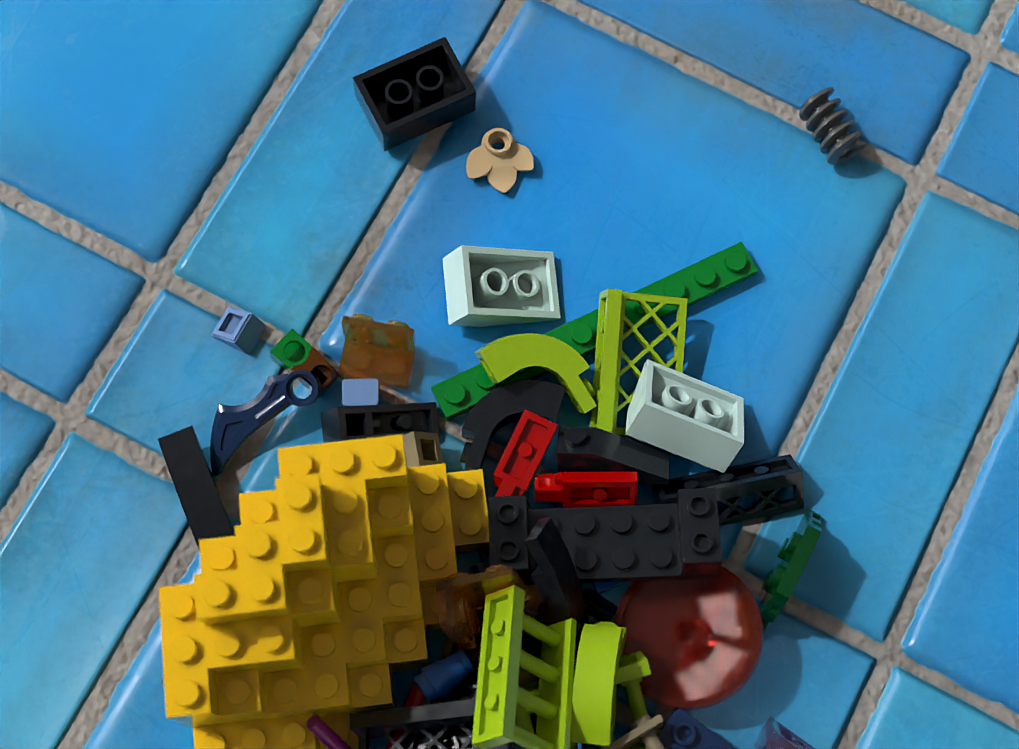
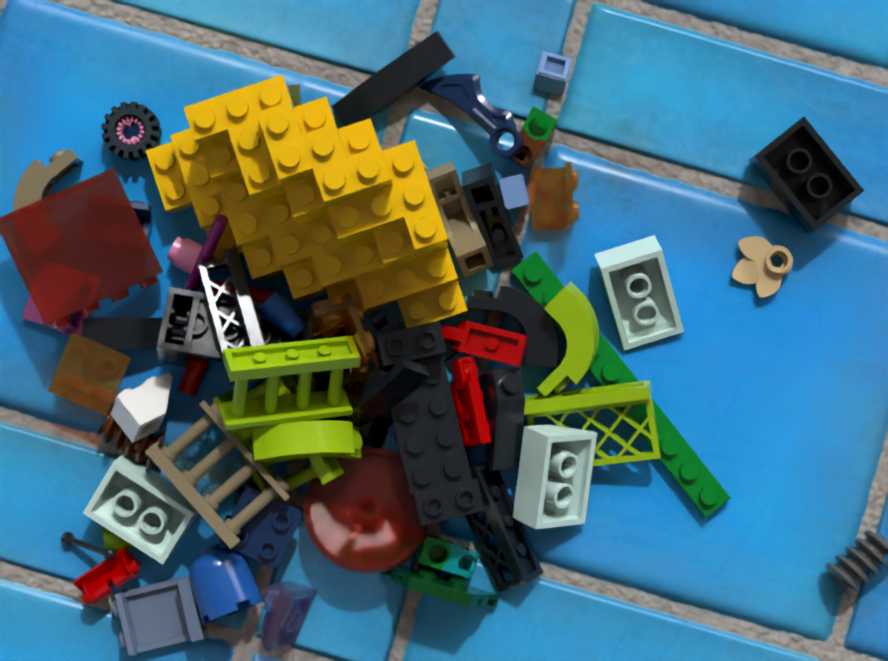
camera: 80 degrees right, 15 degrees up
none -> leg [415,532,480,578]

